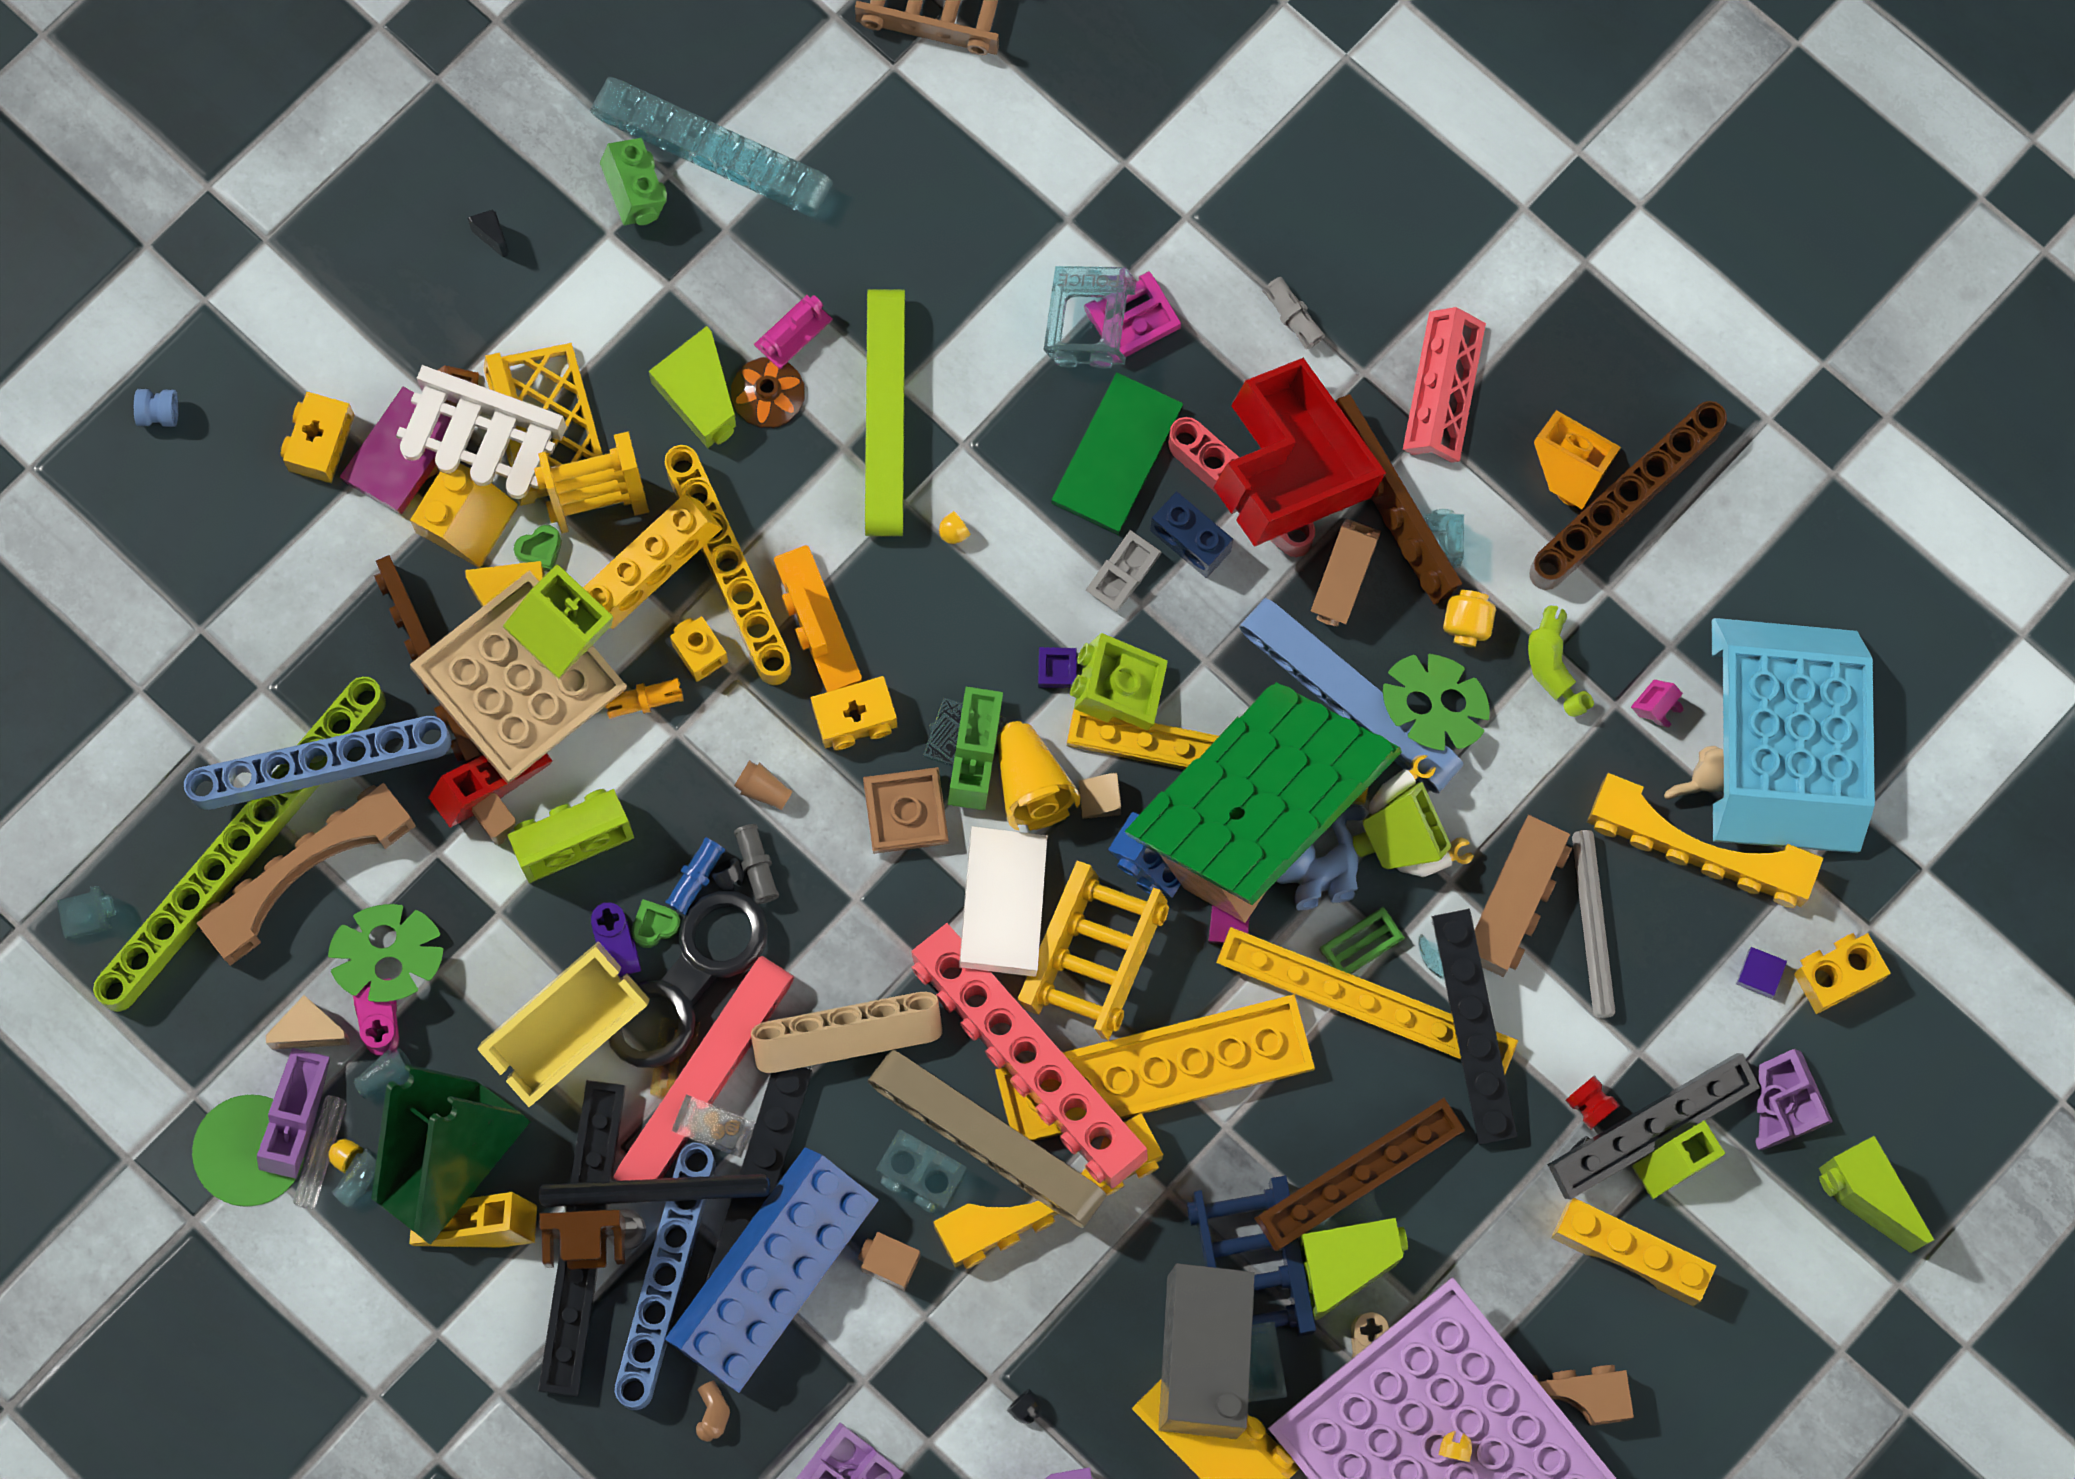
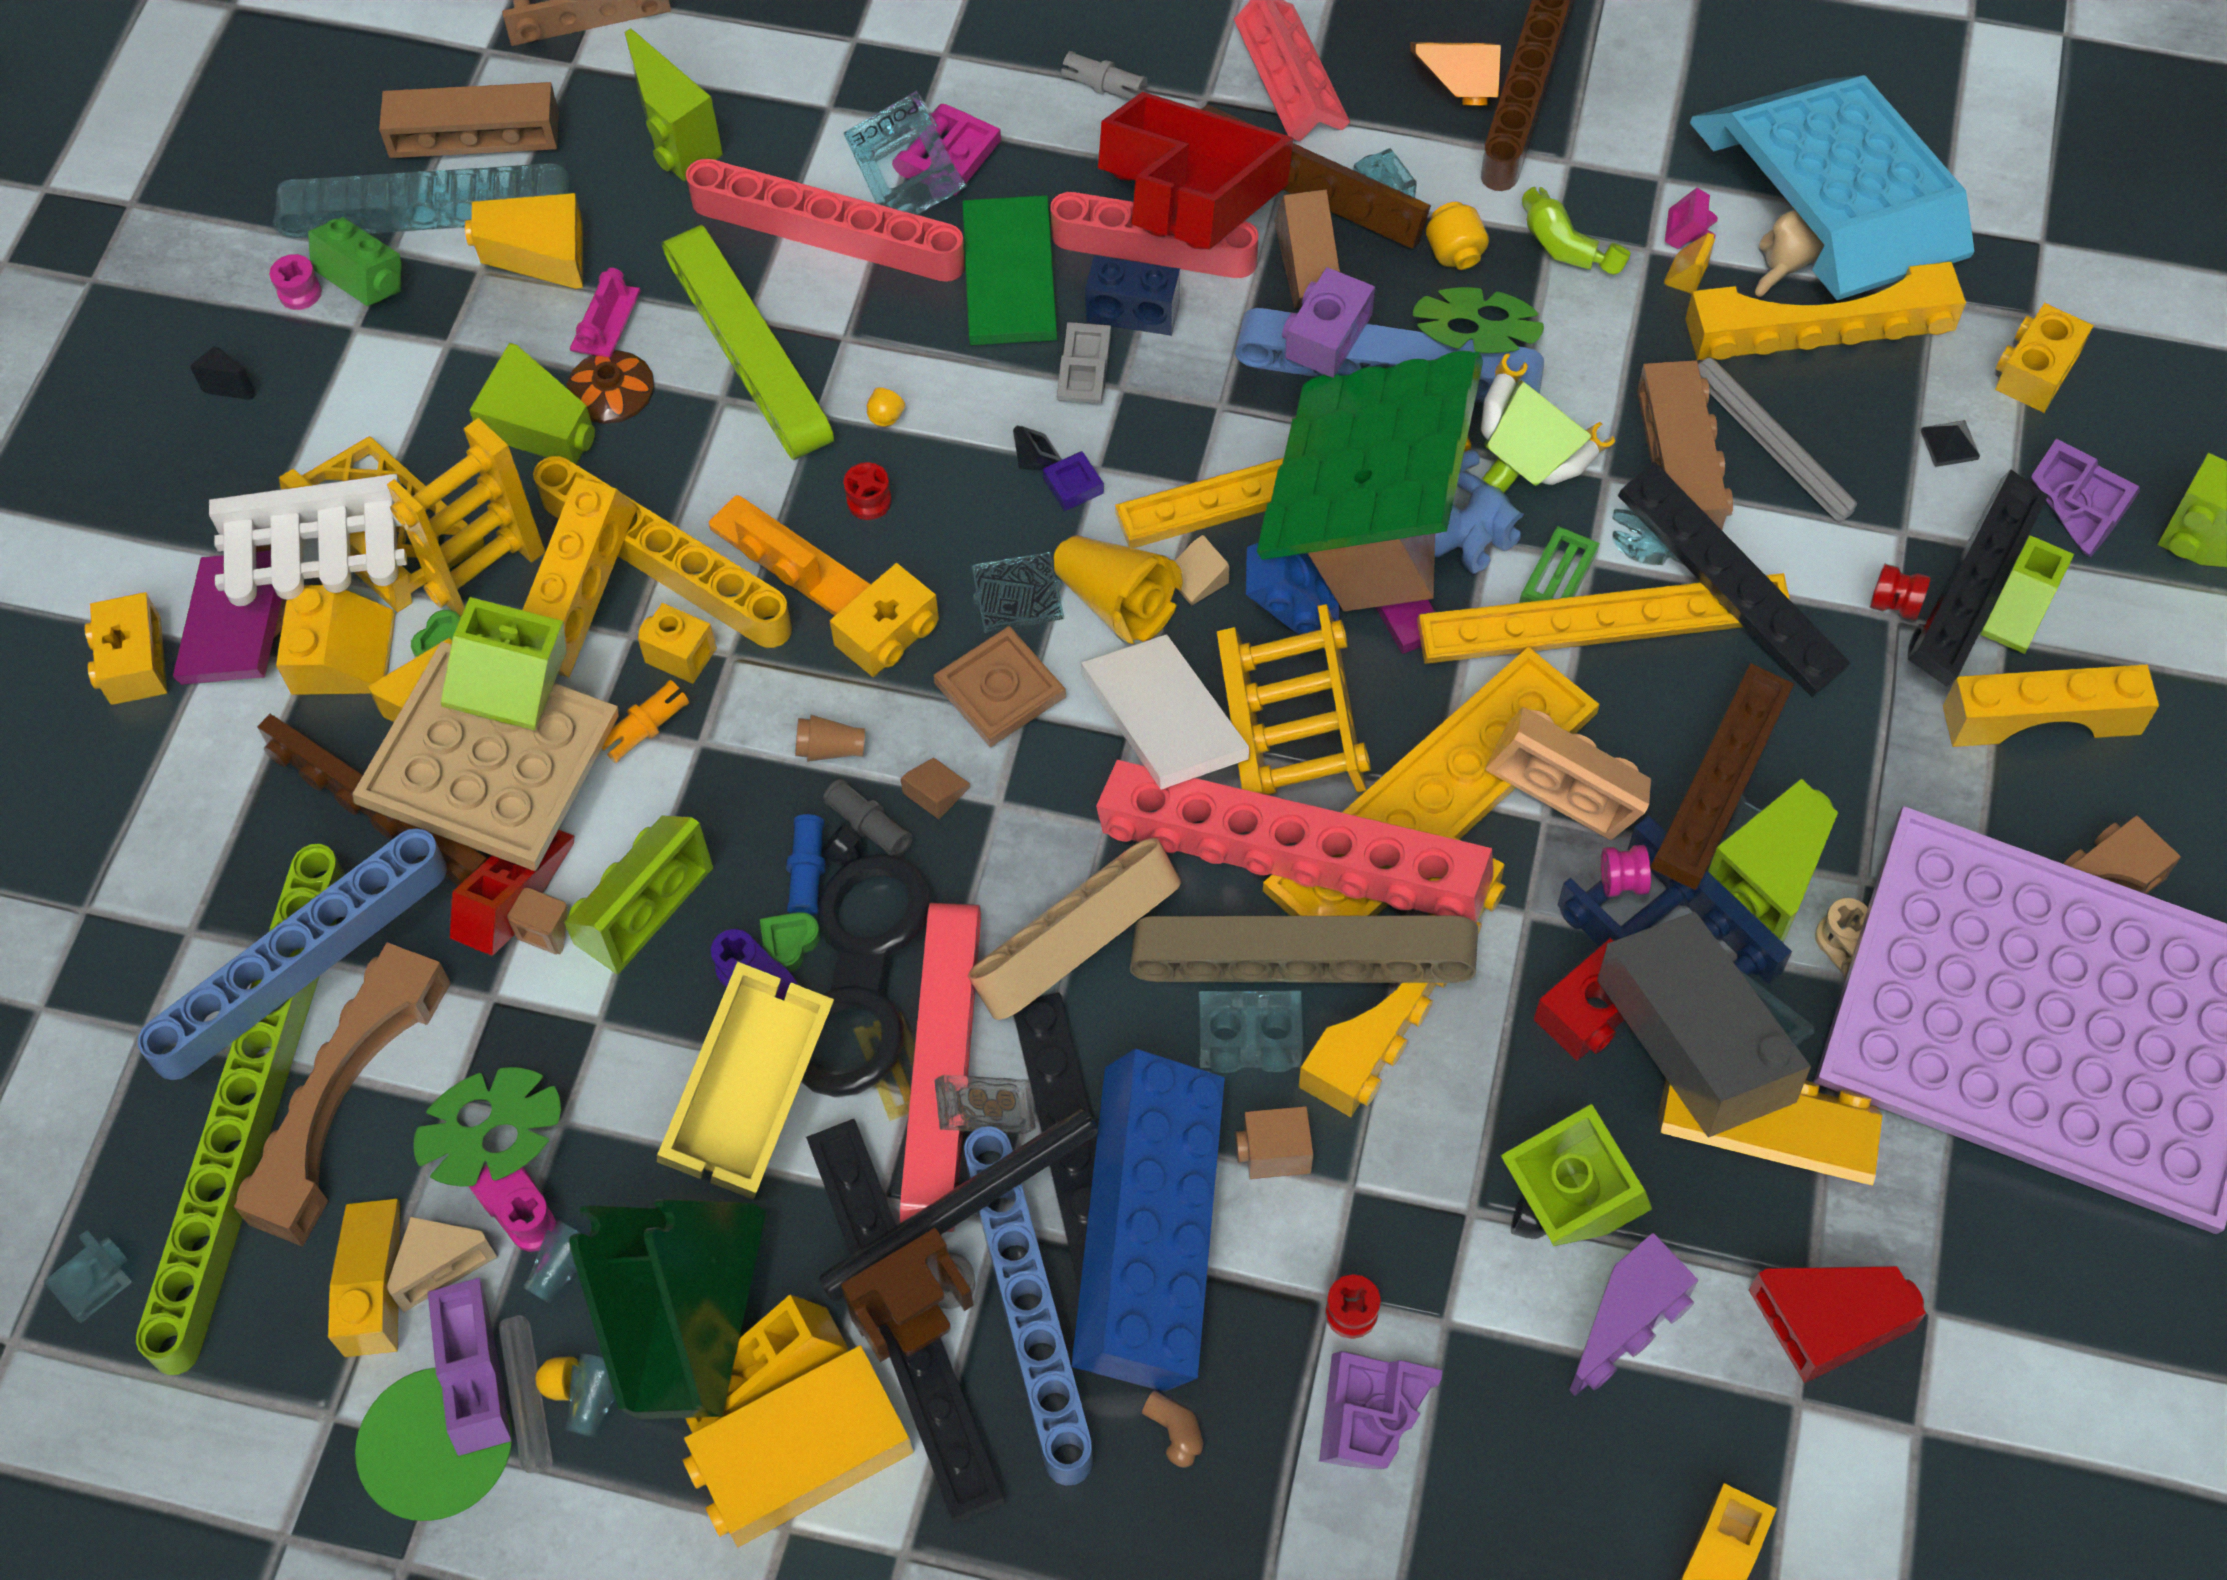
camera: 25 degrees left, 15 degrees down
bright green slope [947,686,1003,811] -> none
lime plate [1070,633,1168,731] -> none
yellow hinge [1438,1431,1472,1462] -> none
dark purple tile [1736,947,1787,999] -> none
none -> dark pink wheel [269,254,322,310]
none -> yellow slope [328,1199,400,1357]
none -> medium nougat brick [379,82,559,158]
none -> yellow slope [465,193,583,289]
none -> lime slope [624,28,723,182]
none -> yellow brick [682,1345,914,1548]
none -> coral beam [686,159,966,282]
none -> red wheel [843,462,892,520]
none -> medium nougat slope [901,758,970,819]
none -> black slope [1013,425,1062,470]
none -> medium lavender brick [1282,267,1375,378]
none -> red wheel [1325,1274,1381,1339]
none -> light nougat slope [1484,707,1651,840]
none -> lime slope [1500,1104,1652,1246]
none -> red brick [1534,938,1625,1061]
none -> dark pink wheel [1601,845,1651,897]
none -> yellow slope [1664,233,1715,294]
none -> black slope [1921,420,1980,467]

